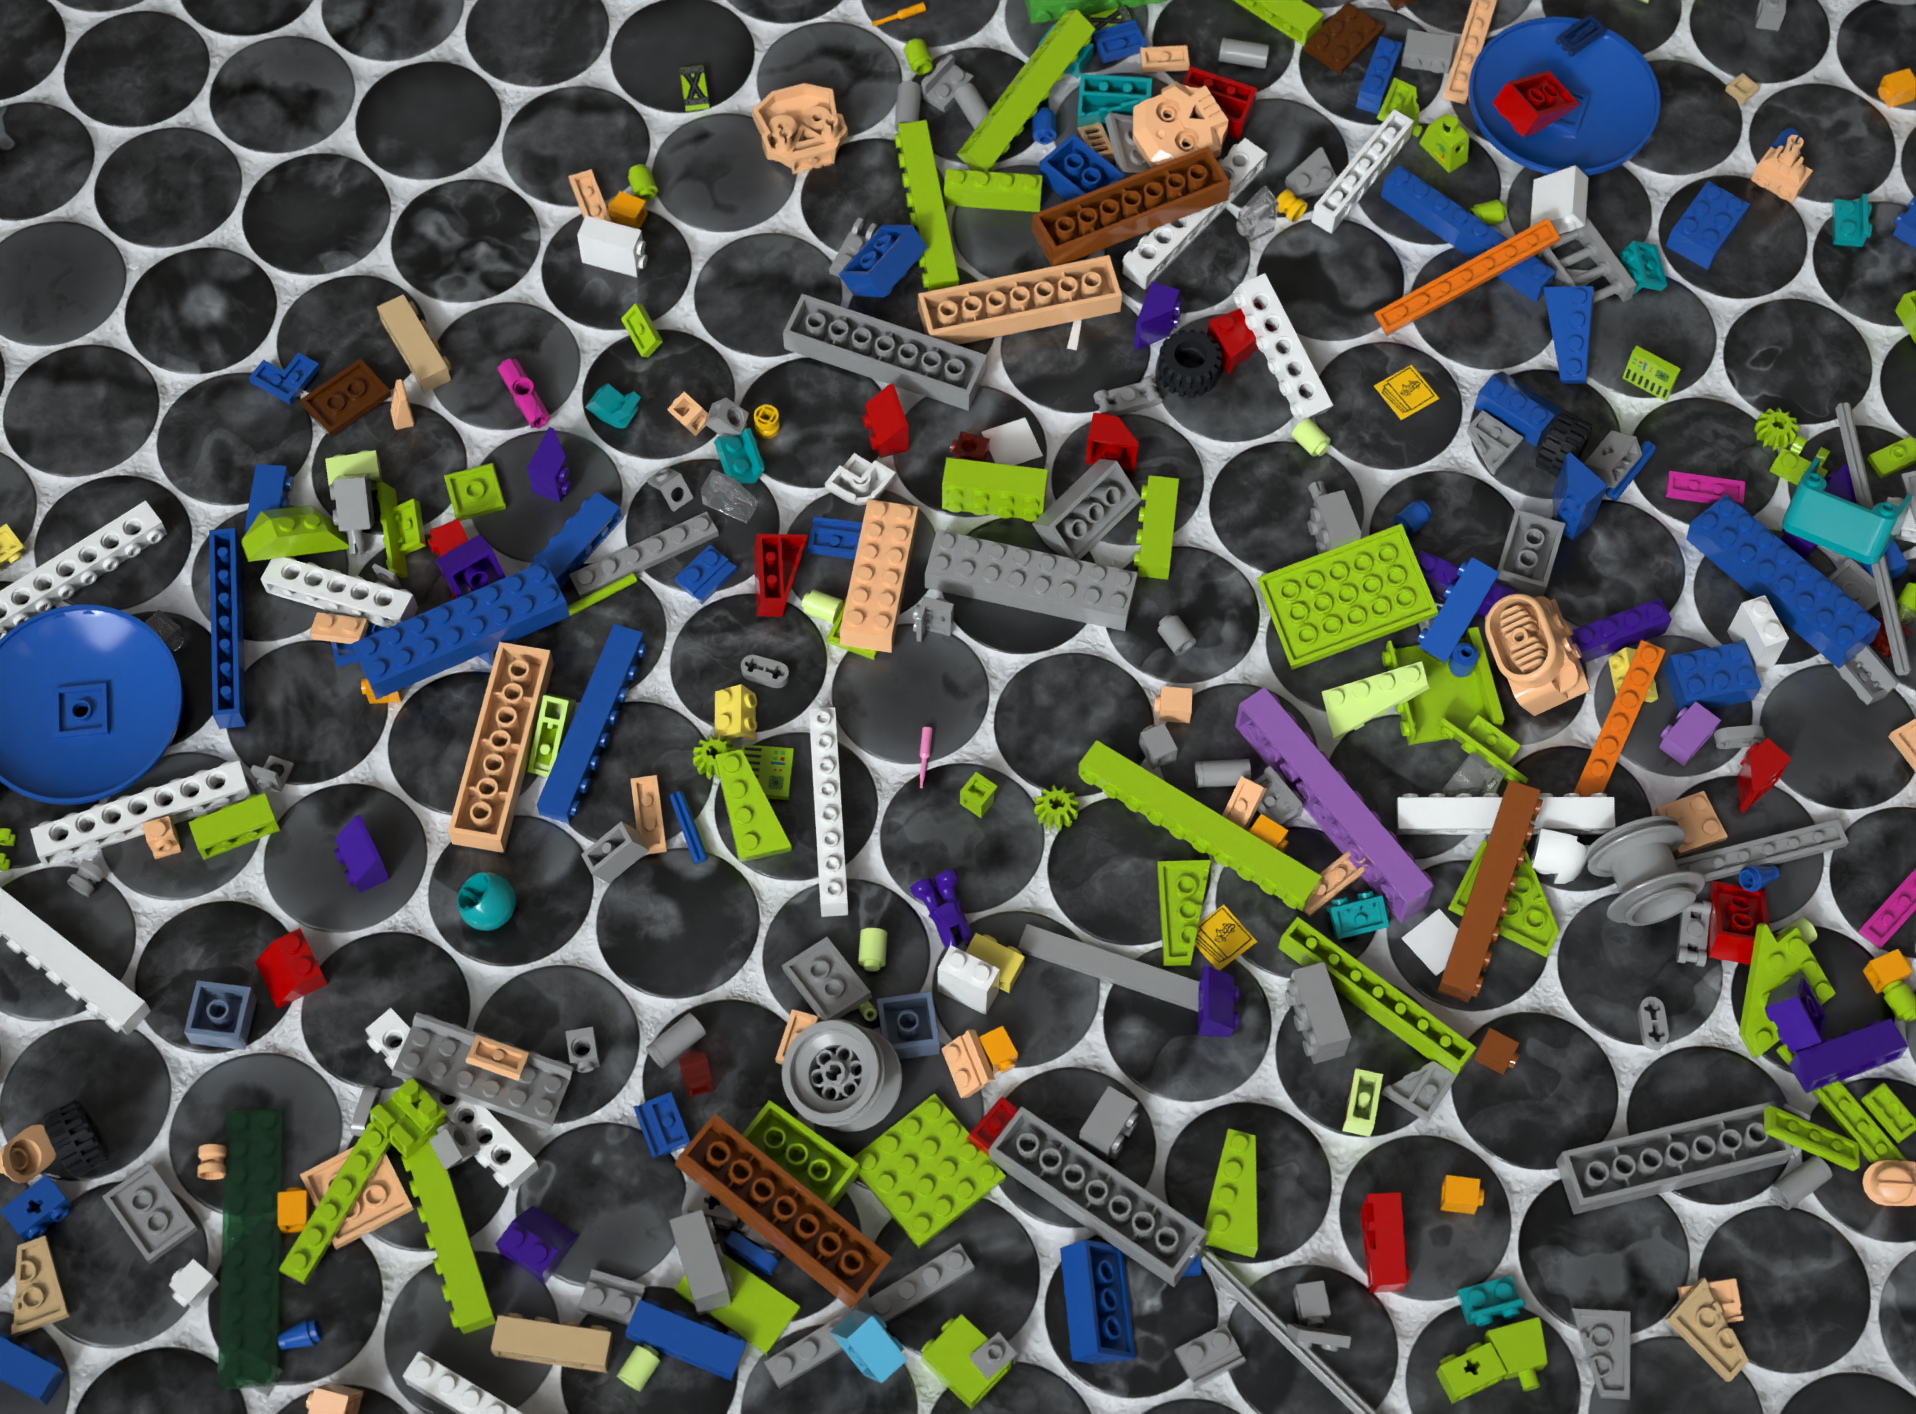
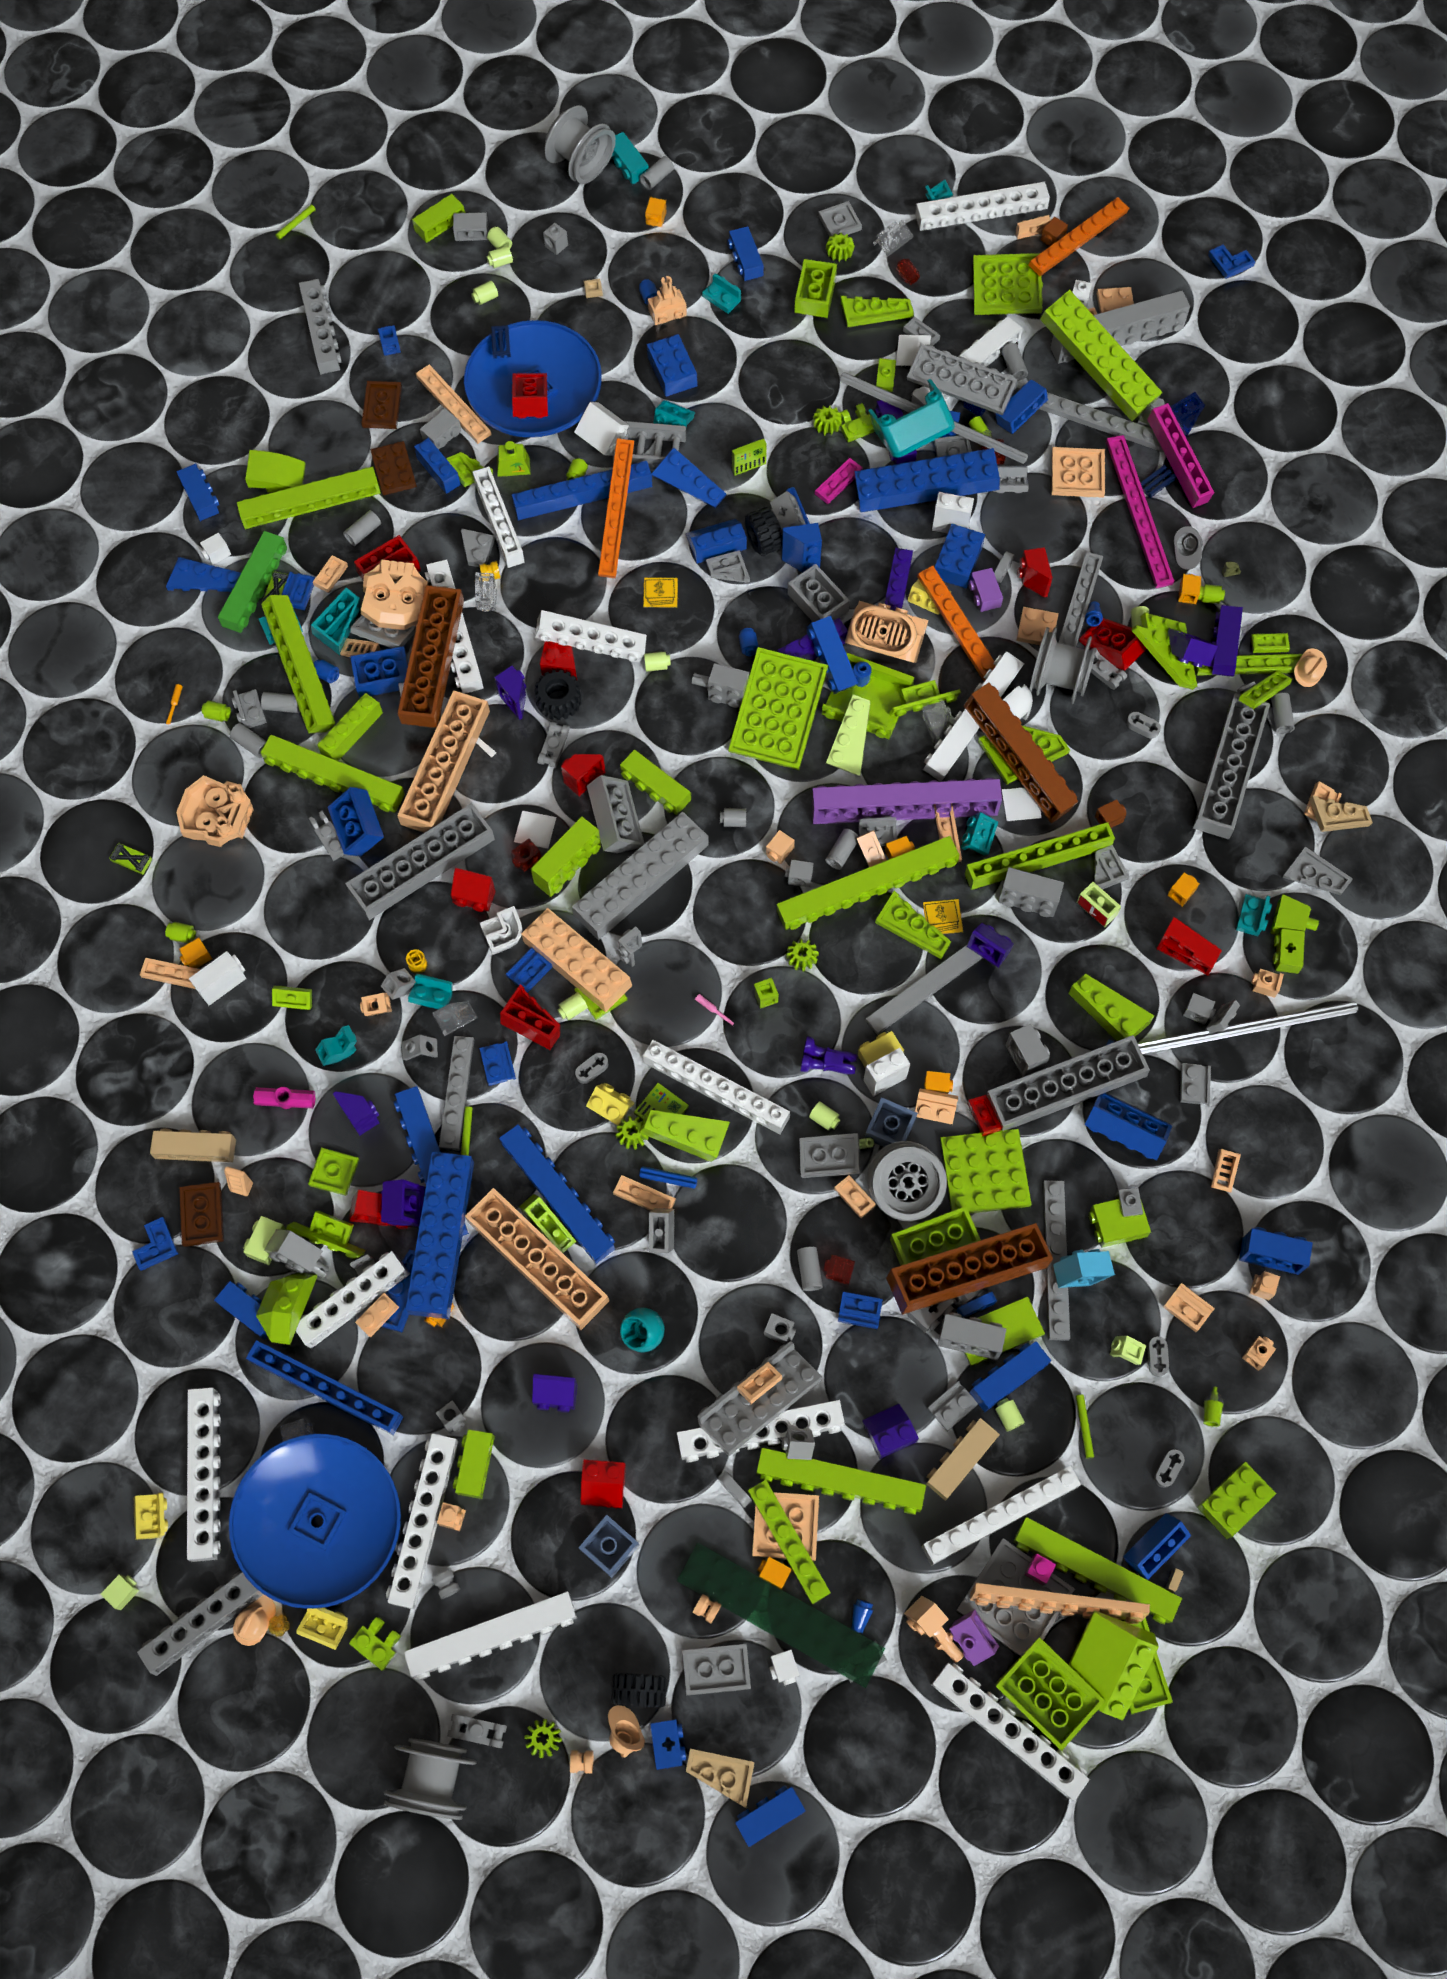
camera: 55 degrees left, 5 degrees up
lime hips [370,1078,446,1159] -> none
none -> light nougat brick [1251,969,1284,998]

